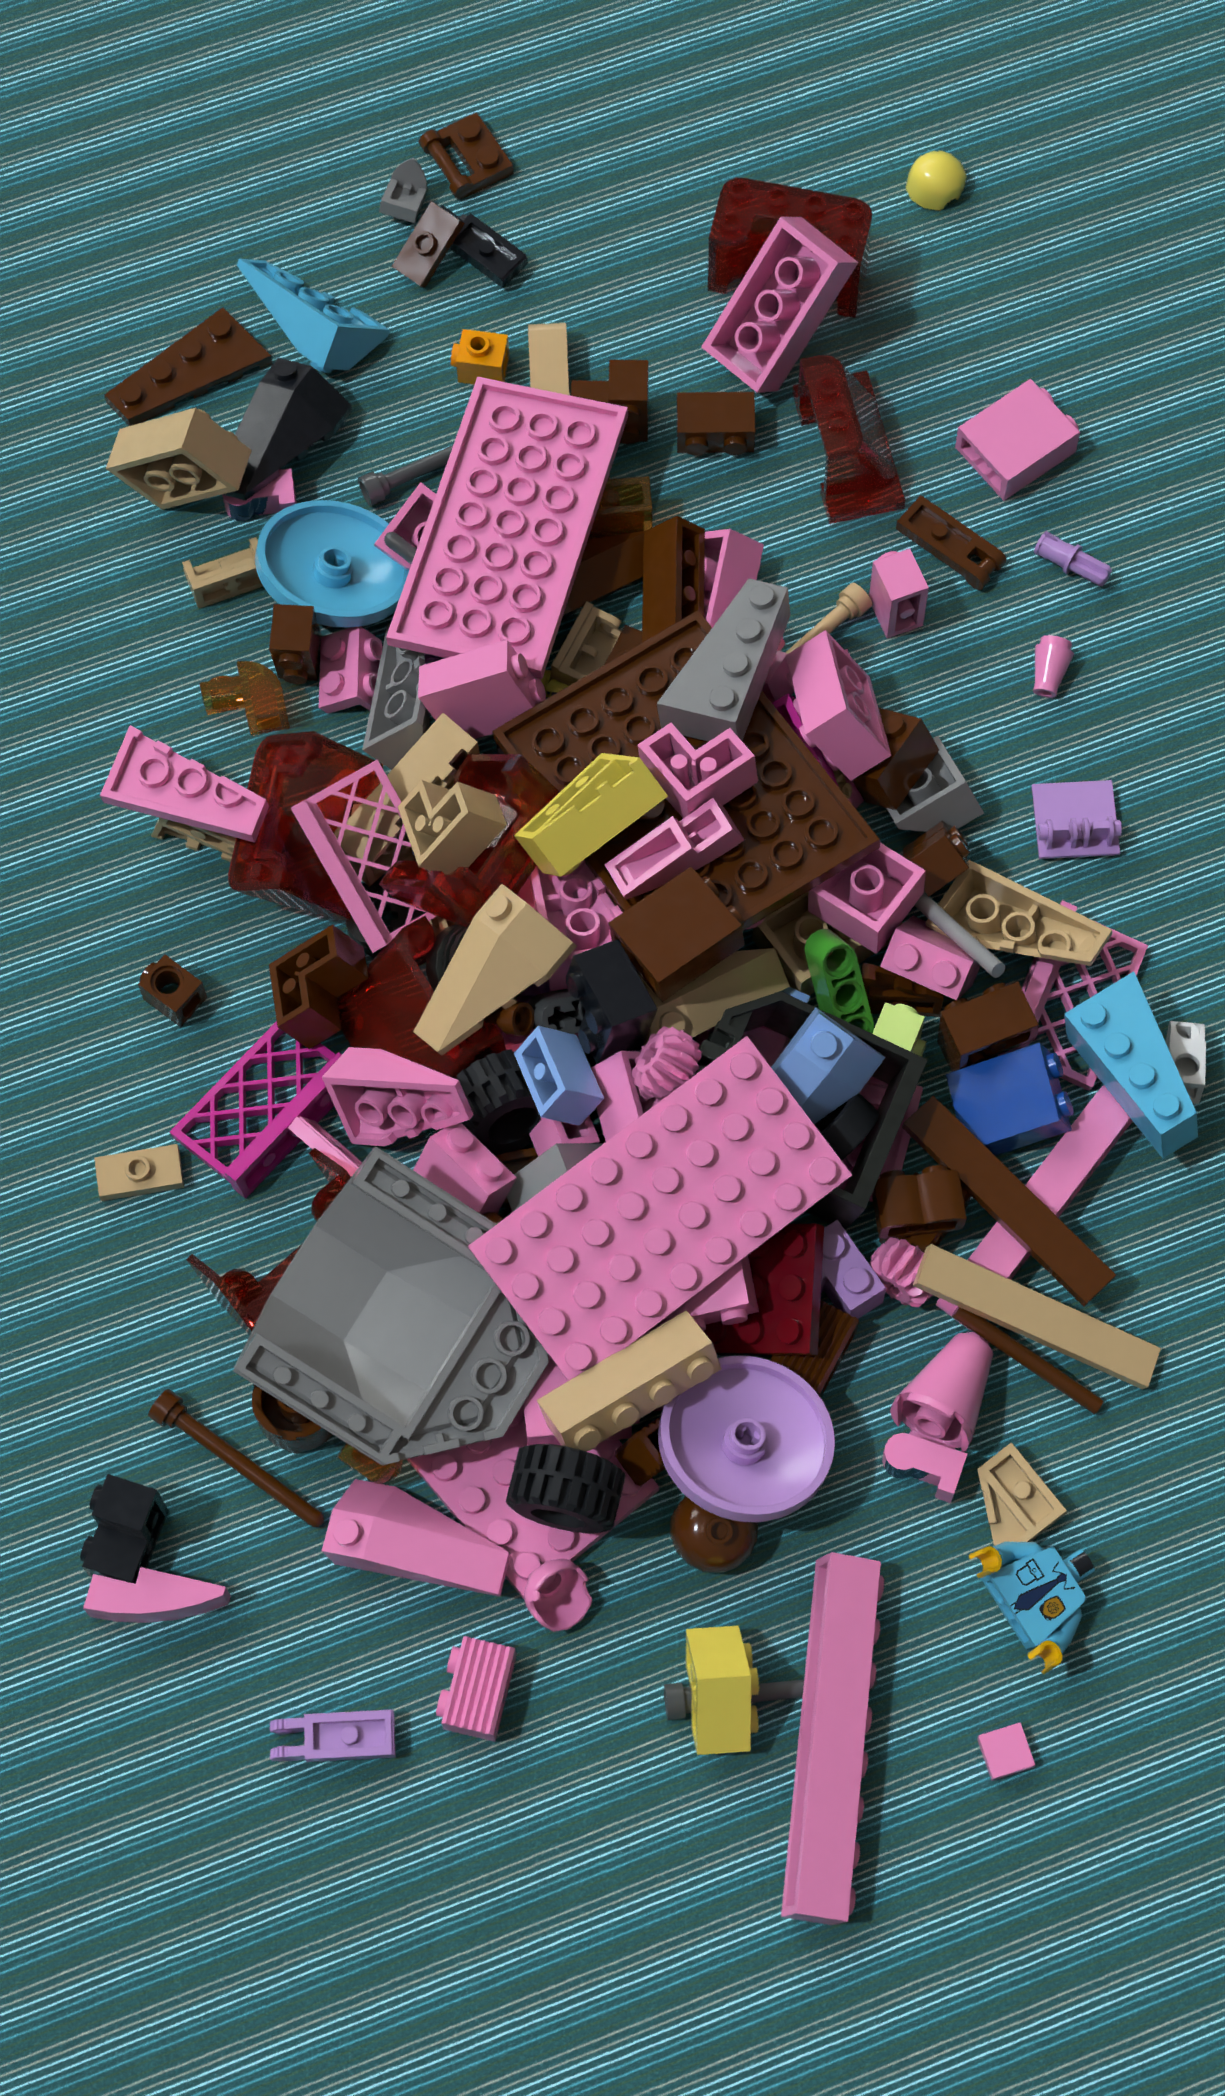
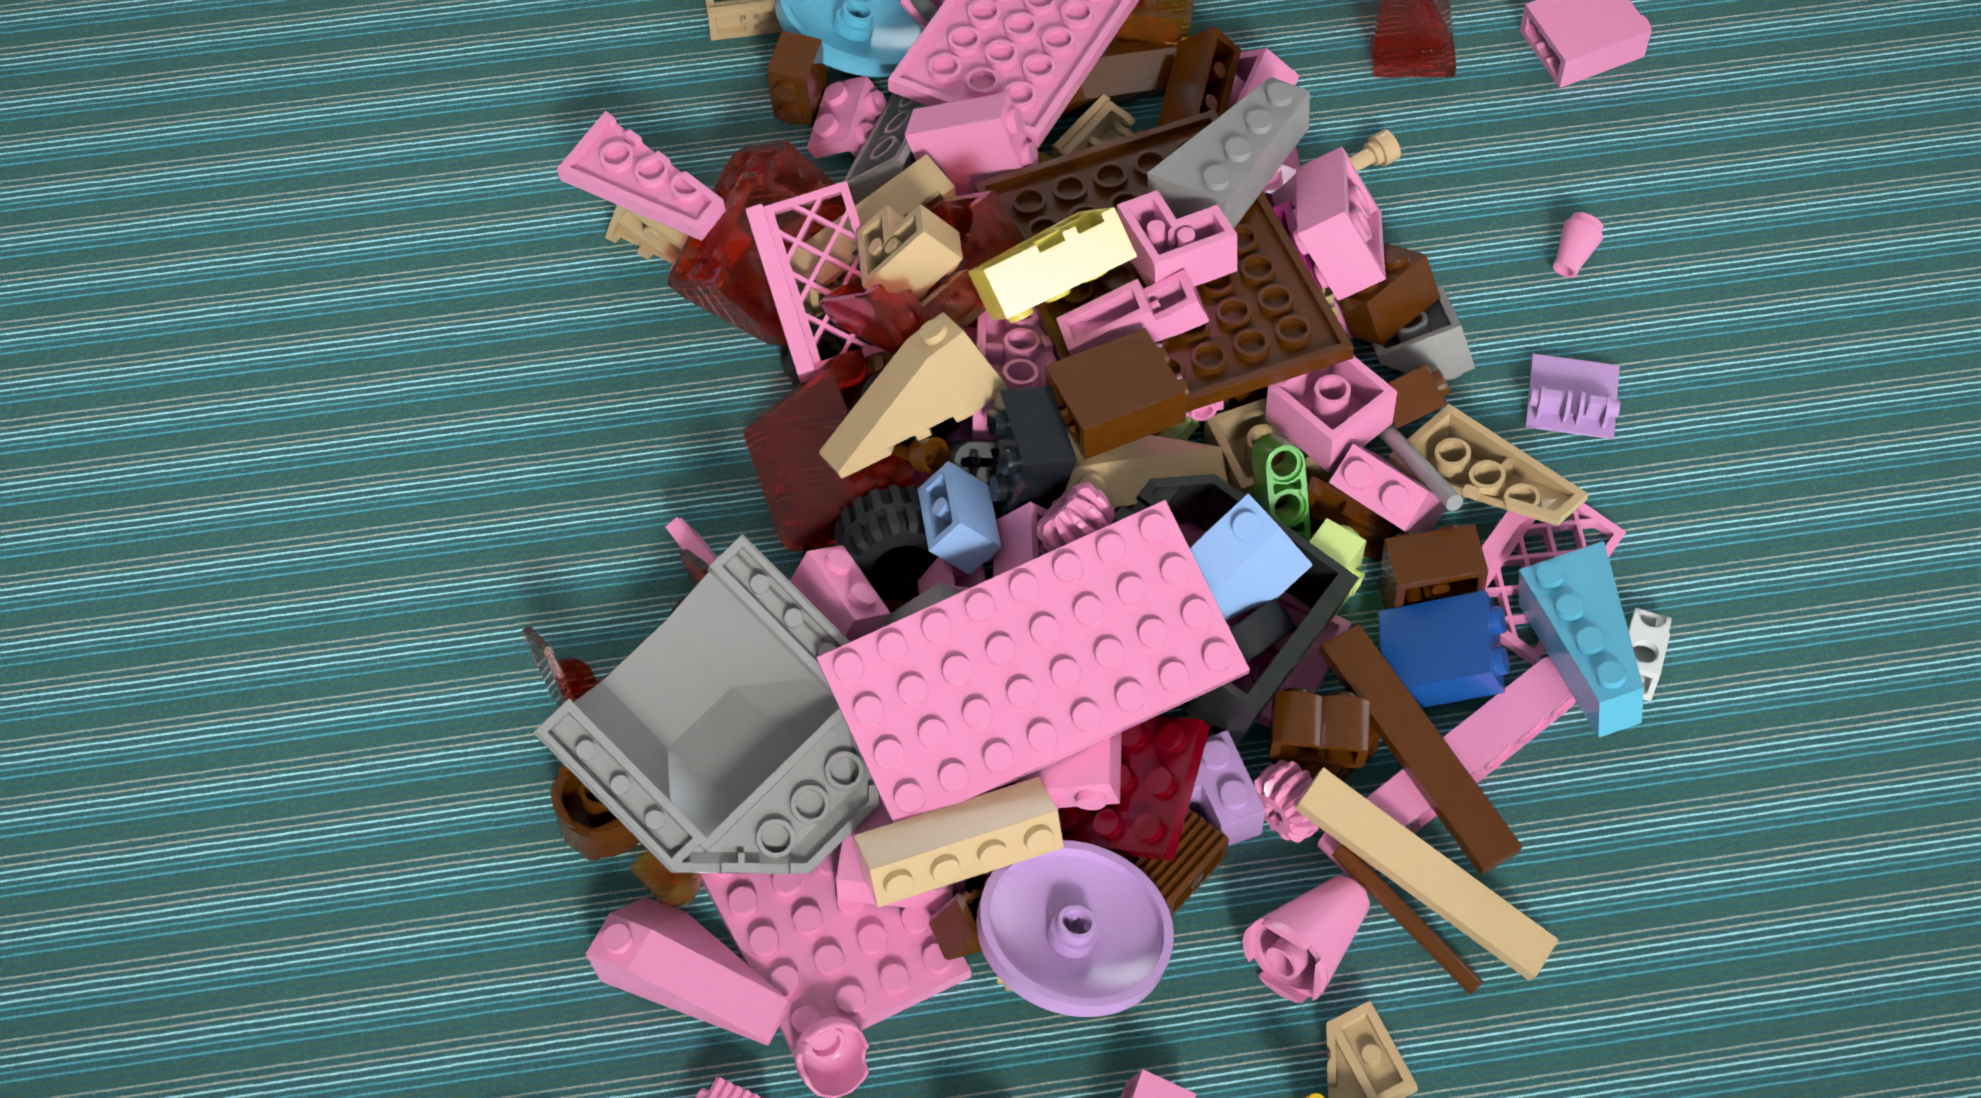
camera: 10 degrees right, 10 degrees down
black brick [80,1474,169,1584] -> none
bright pink slope [83,1567,231,1623] -> none
tan plate [94,1144,184,1201] -> none
reddish brown brick [138,954,207,1027] -> none
reddish brown piece [148,1389,324,1528] -> none
dark pink fence [170,1021,342,1199] -> none
clear orange brick [200,661,290,736] -> none
reddish brown brick [269,924,369,1049] -> none
bright pink wedge [322,1047,474,1146] -> none
black tyre [506,1444,626,1533] -> none
reddish brown cylinder [670,1496,758,1573] -> none
bright pink brick [869,548,929,639] -> none
bright pink leg [882,1433,967,1503] -> none
reddish brown plate [896,495,1007,590] -> none
lavender axle [1034,531,1112,586] -> none

